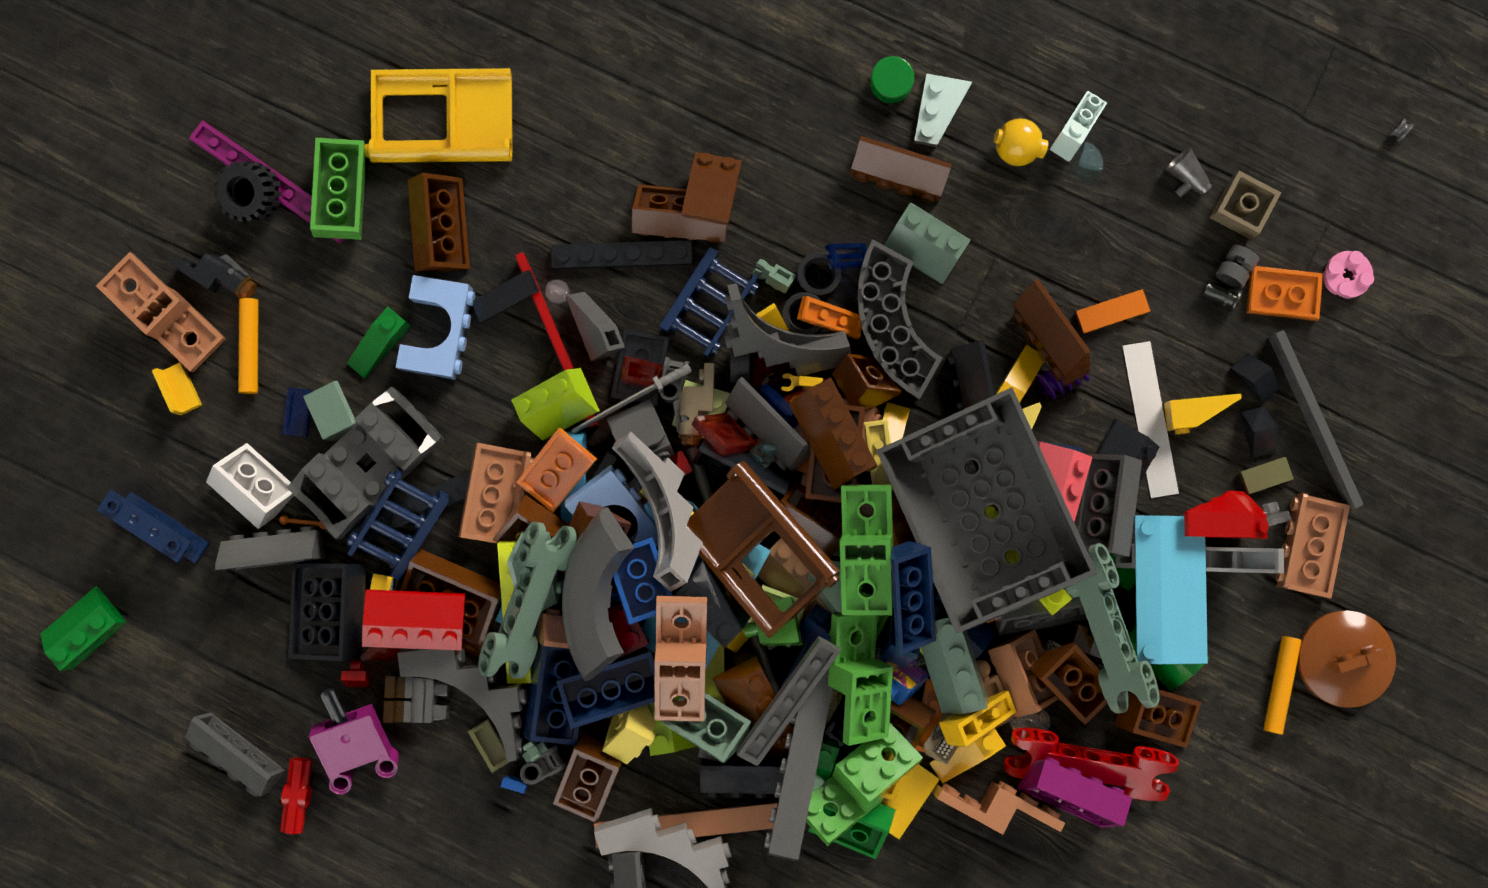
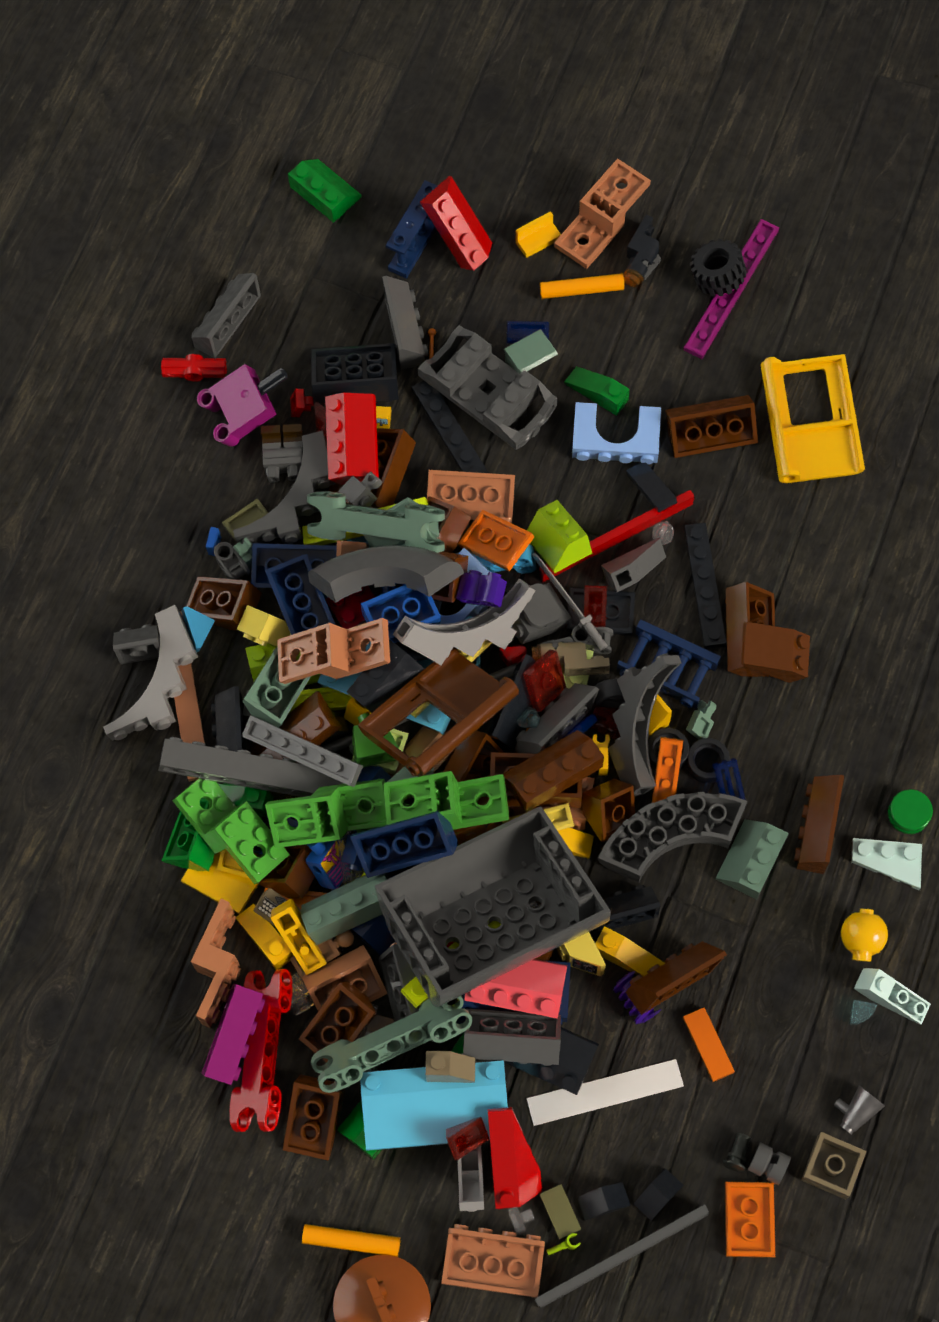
camera: 85 degrees right, 15 degrees down
white slope [206,443,294,529] -> none
bright green brick [310,138,366,240] -> none
dark blue fence [346,467,449,581] -> none
yellow slope [1164,394,1241,435] -> none
bright pink plate [1323,251,1374,299] -> none
none -> dark azure slope [181,606,215,652]
none -> dark grey brick [338,471,382,507]
none -> red slope [420,176,492,271]
none -> dark tan slope [425,1051,475,1083]
none -> clear red slope [446,1117,489,1160]
none -> dark purple brick [455,570,507,608]
none -> lime hand [546,1233,581,1255]

